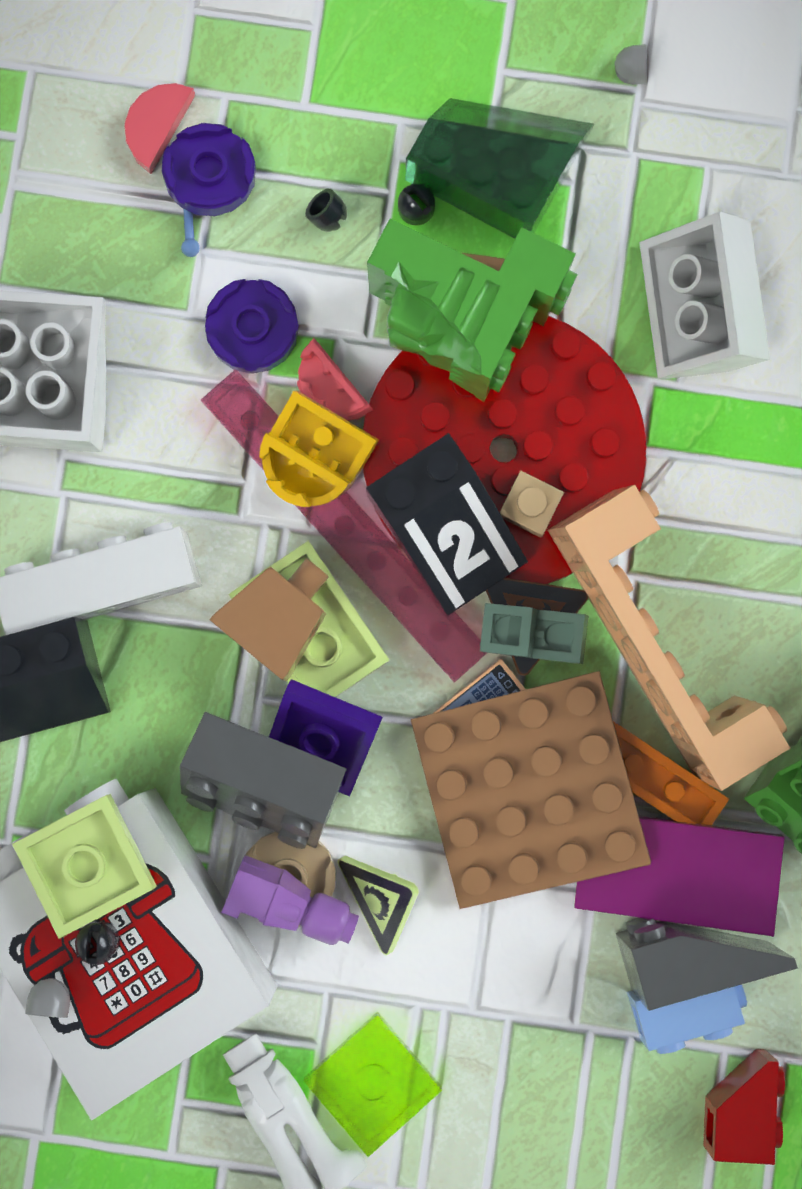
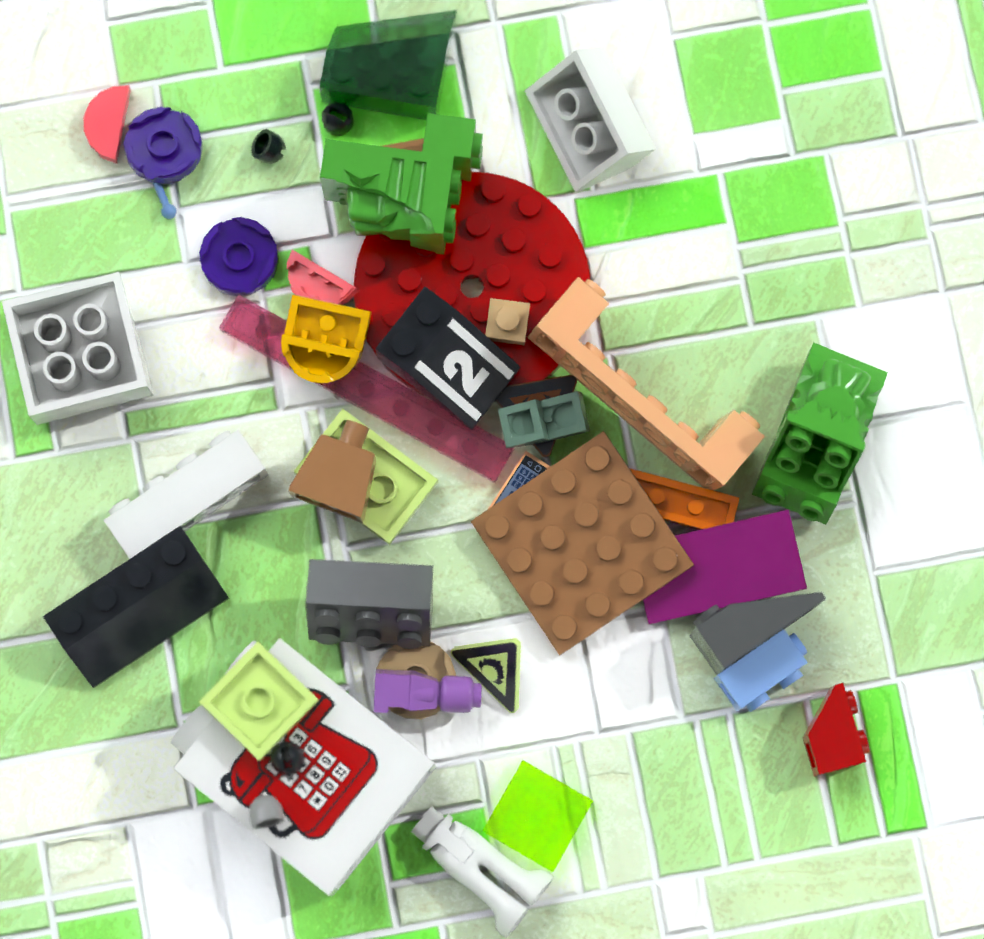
camera: 20 degrees left, 5 degrees down
dark purple plate [269,679,383,797] -> none

